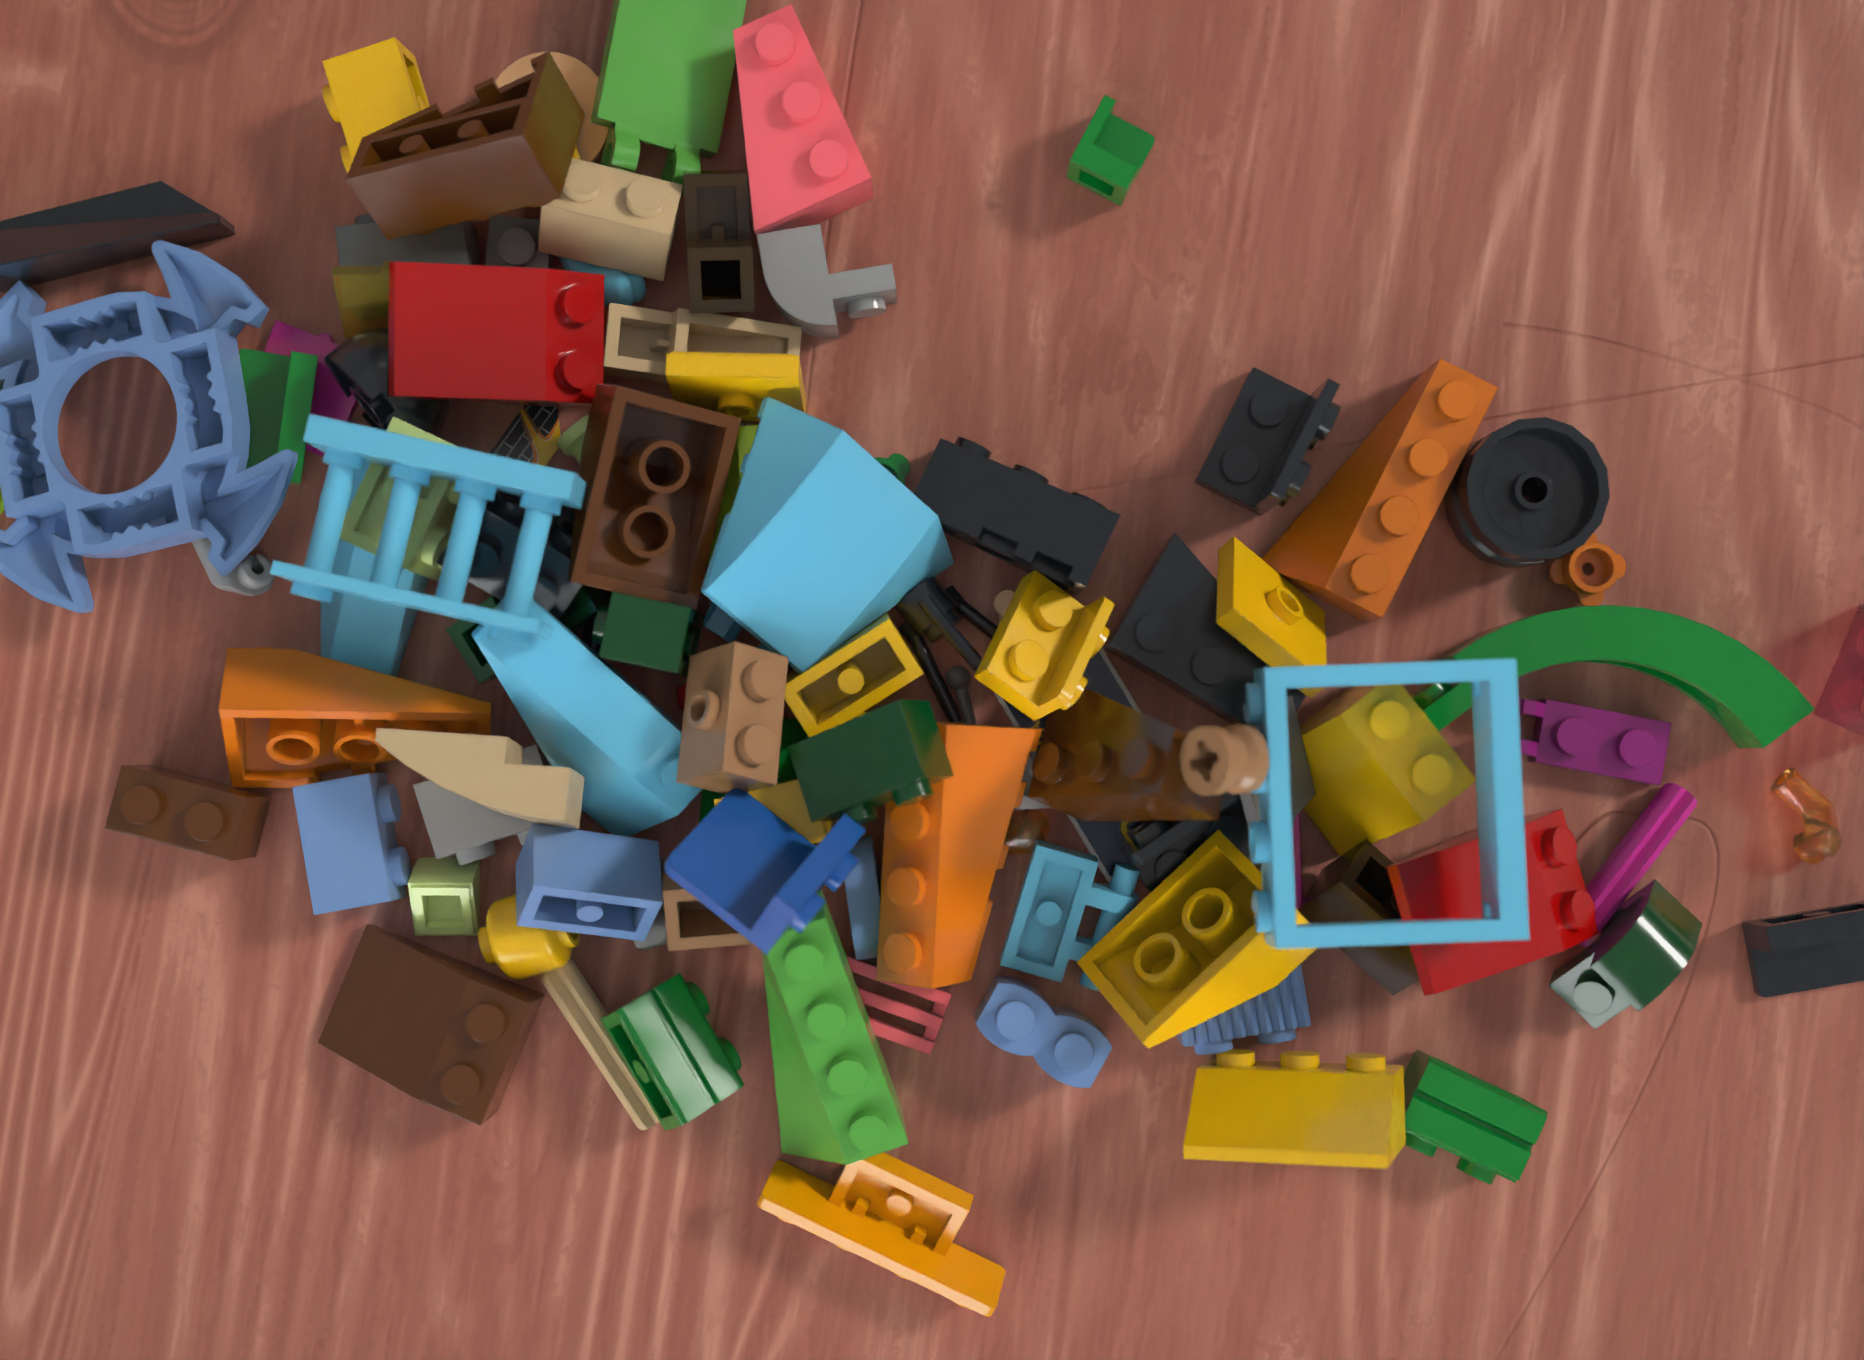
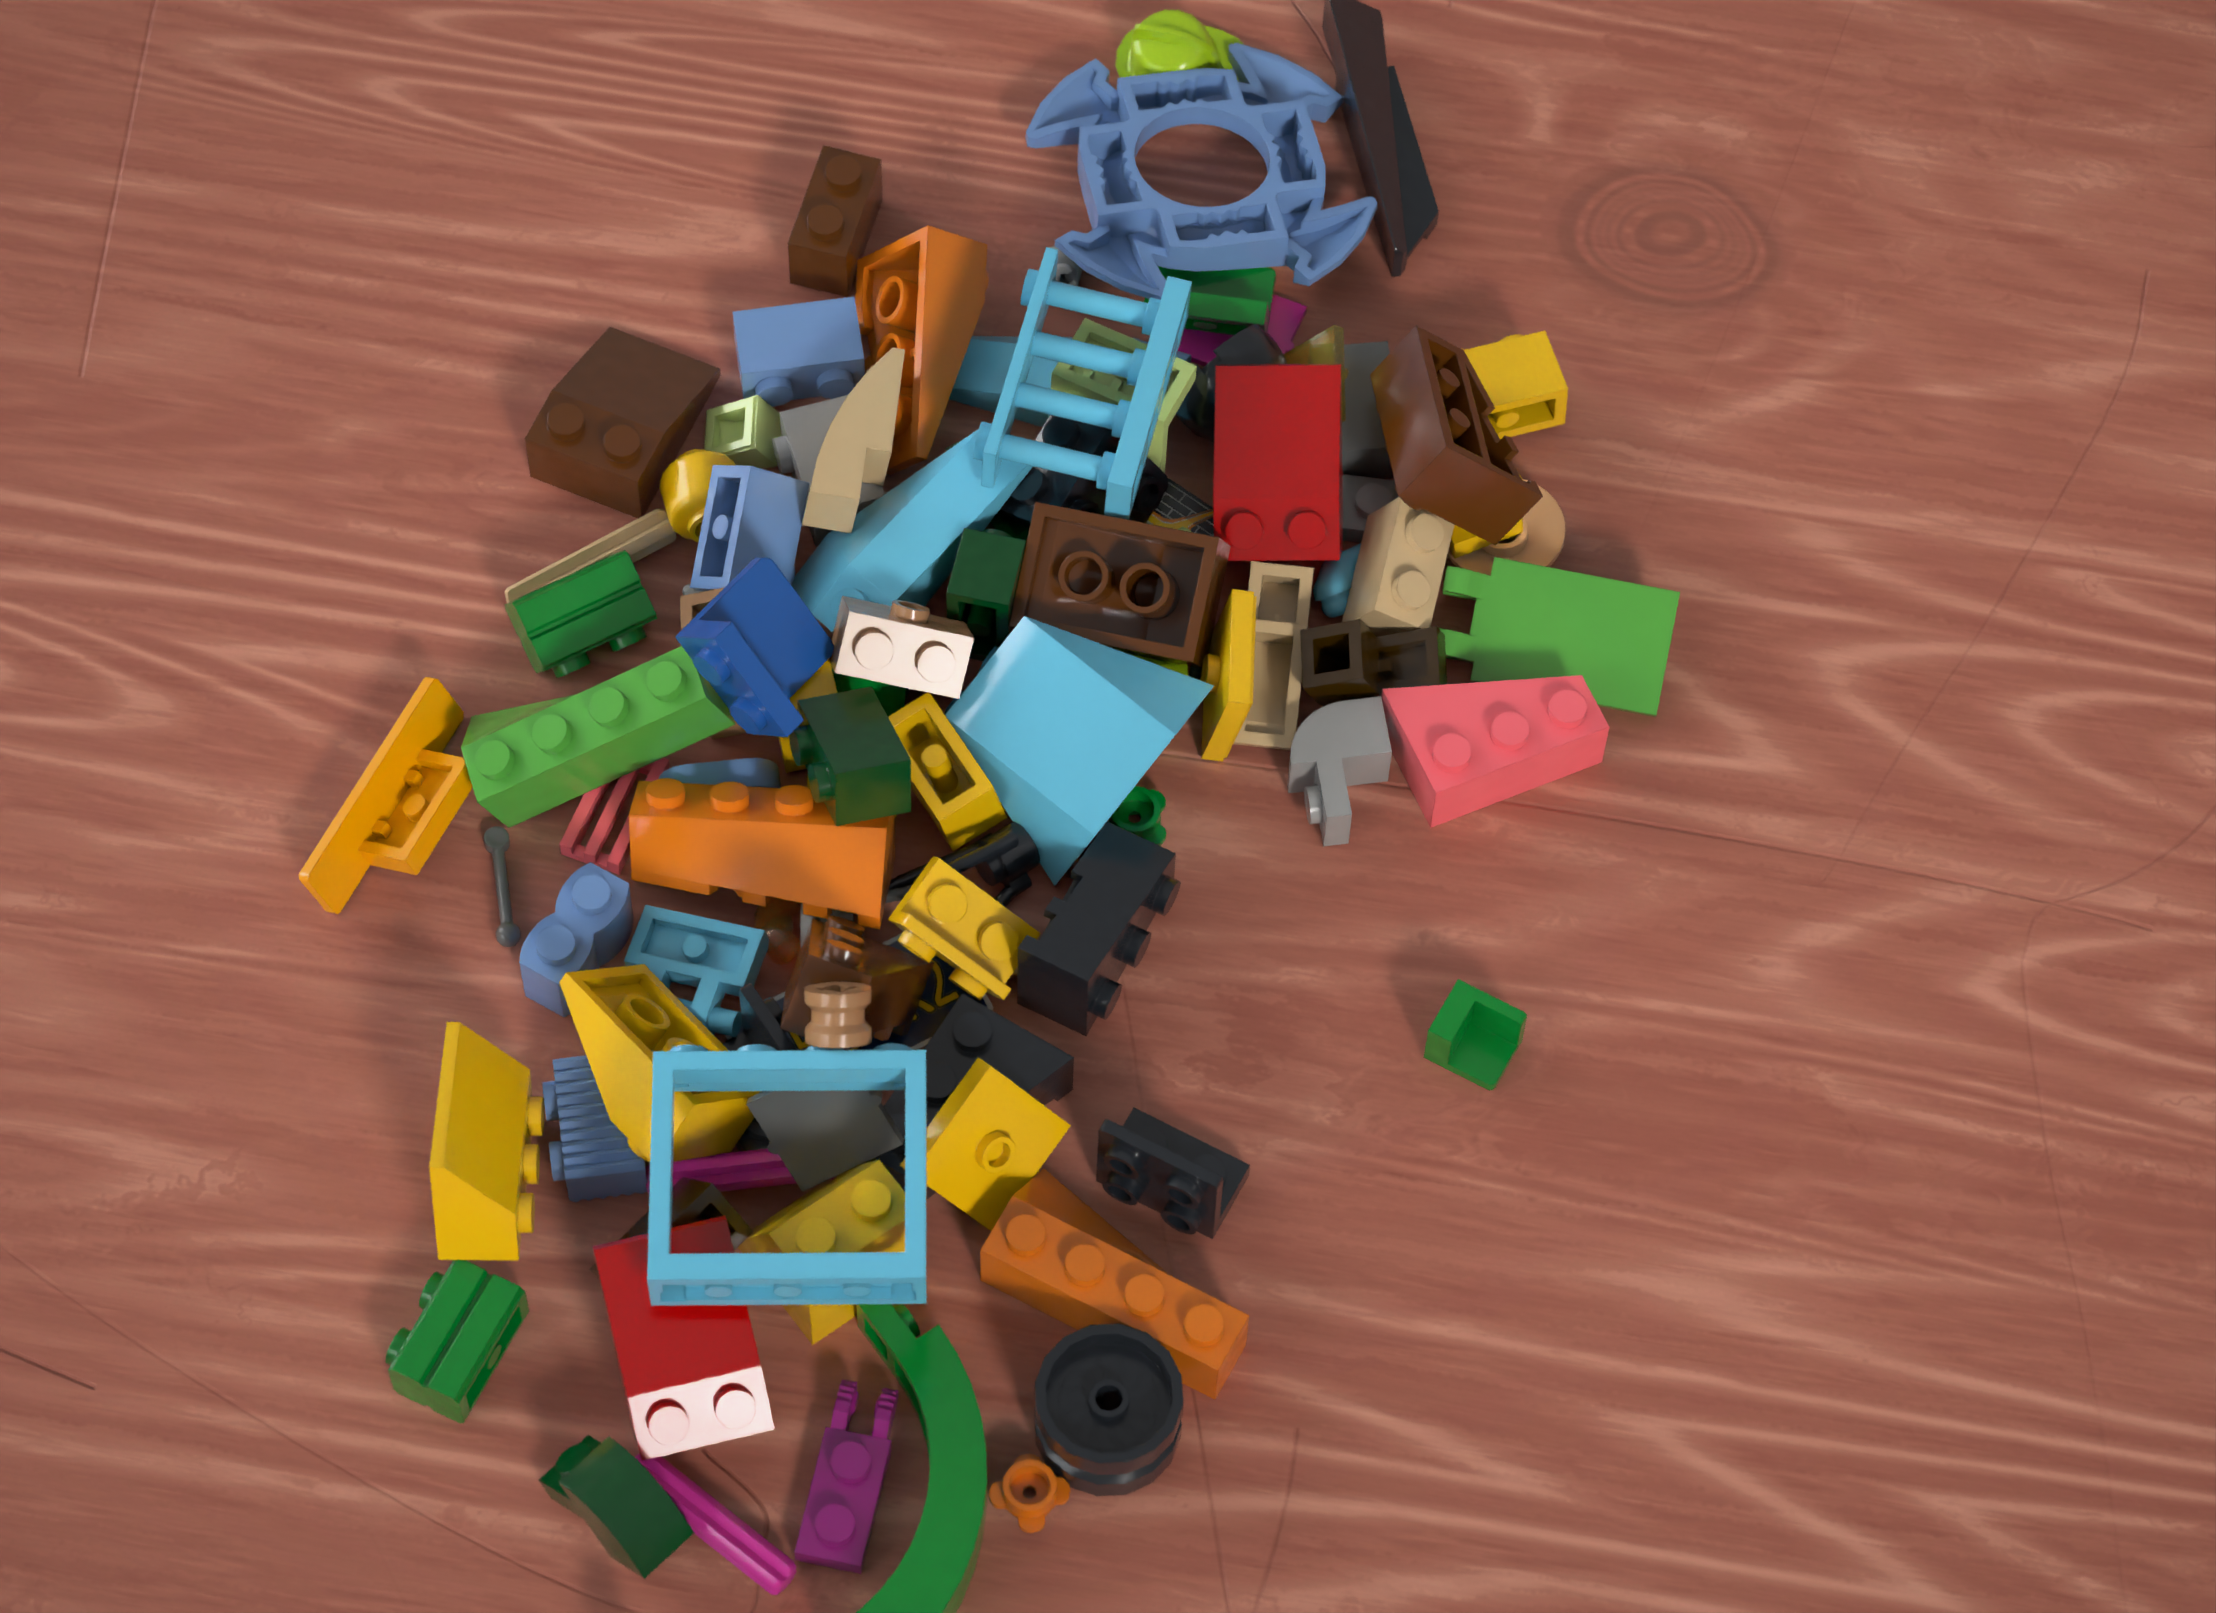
camera: 90 degrees right, 25 degrees down
none -> dark grey hinge [484,826,521,947]

